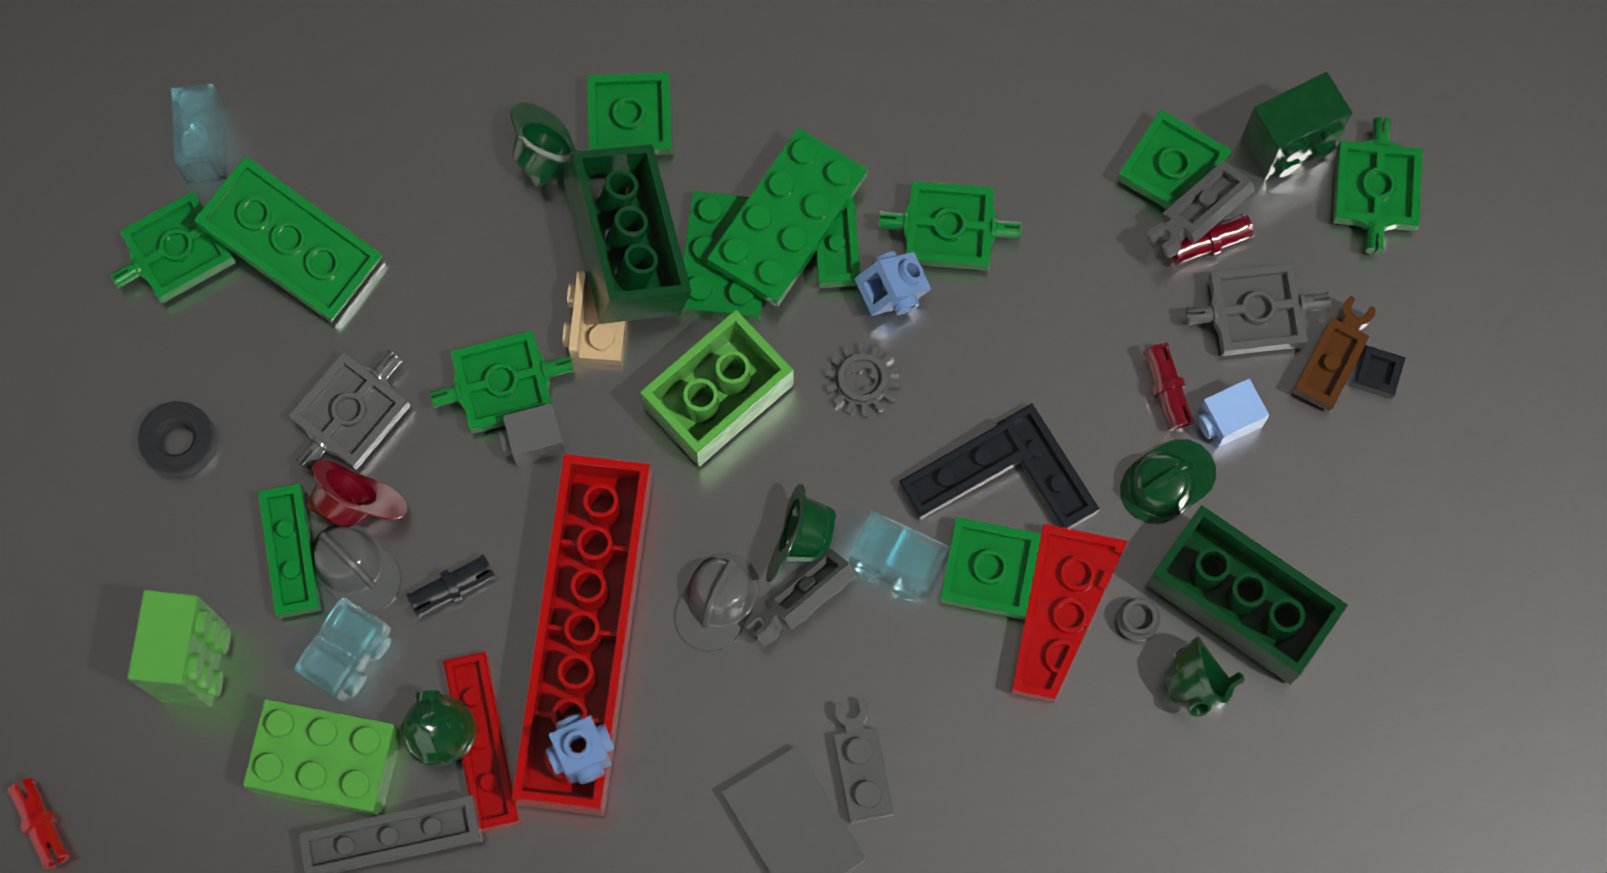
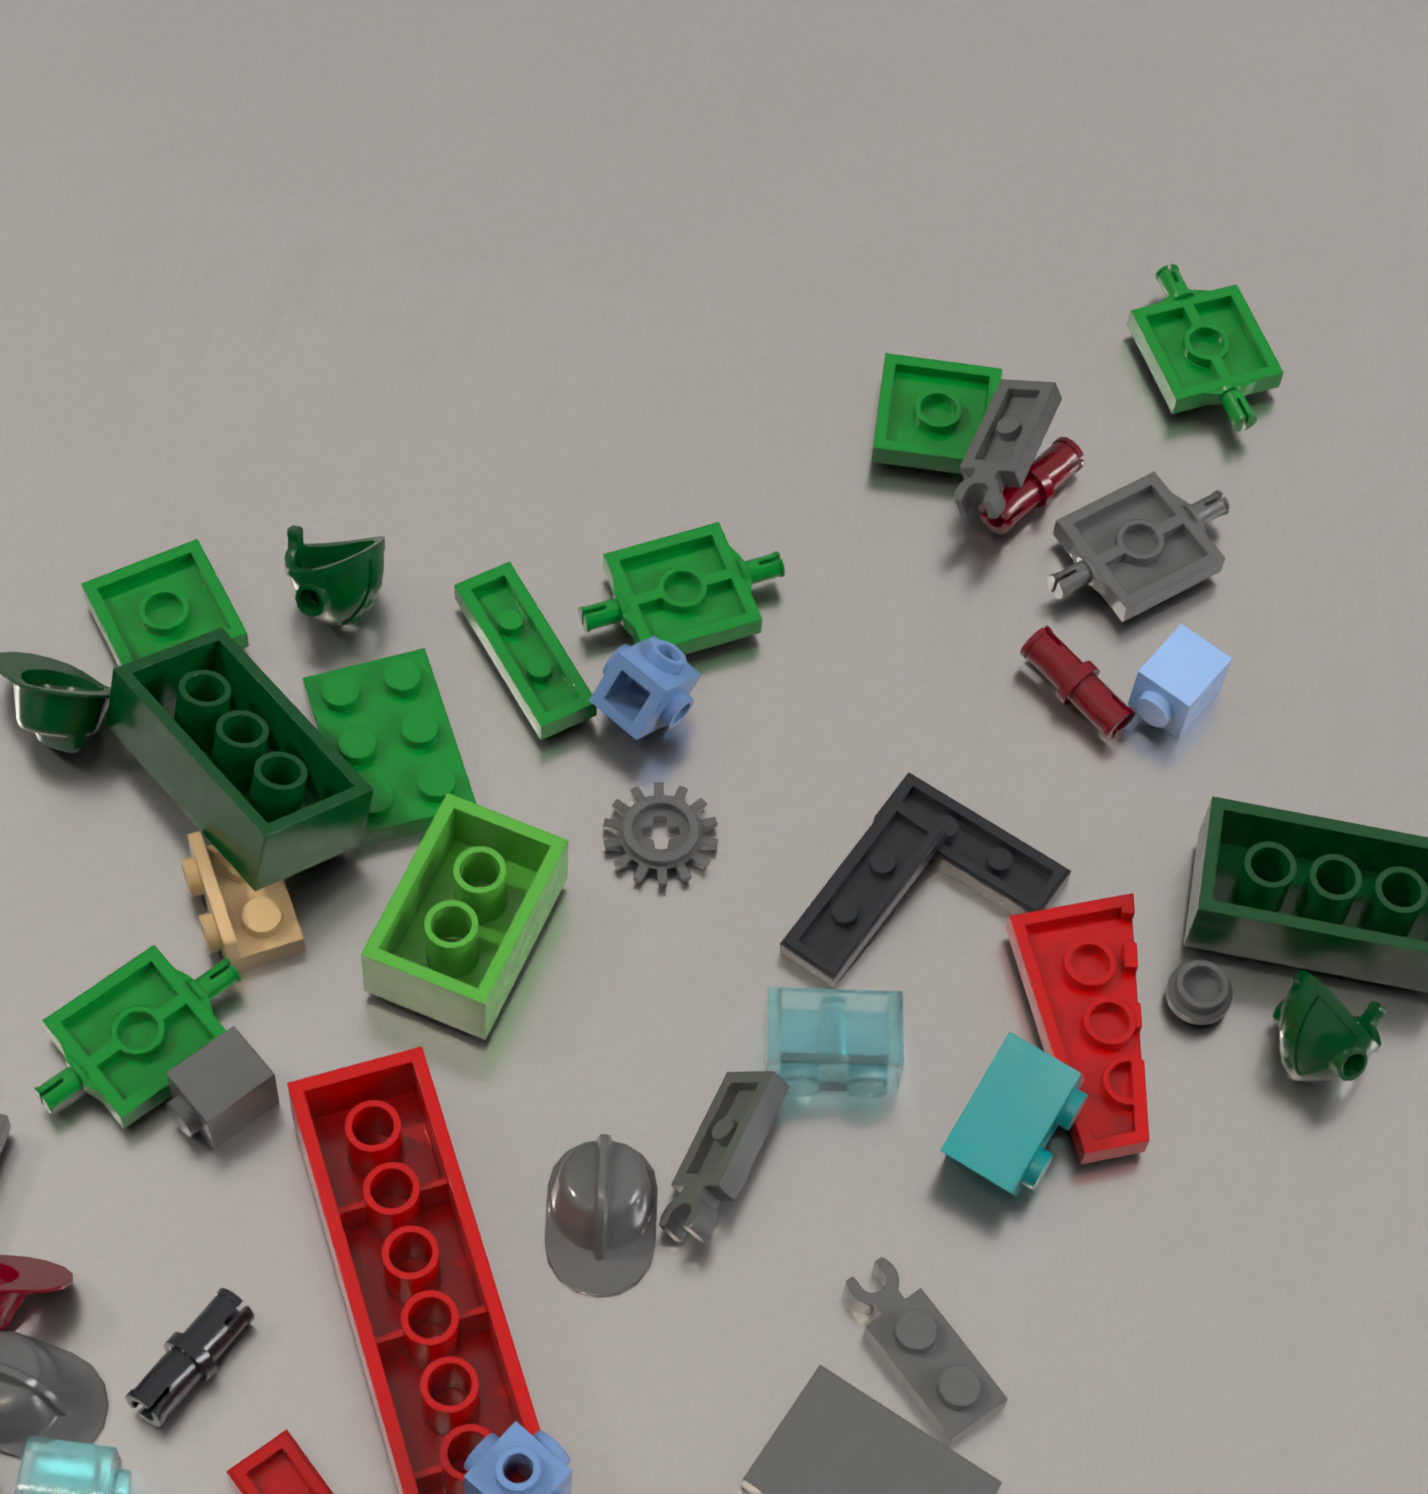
camera: 30 degrees left, 15 degrees down
green plate [707,127,868,307] -> none
dark green piece [766,484,836,582] -> none
green plate [939,517,1041,620] -> none
dark green piece [1121,439,1216,523] -> none
dark green brick [1241,71,1353,180] -> none
reddish brown plate [1292,296,1375,412] -> none
black tile [1351,345,1406,400] -> none
none -> dark green helmet [285,525,386,628]
none -> teal brick [940,1031,1088,1197]

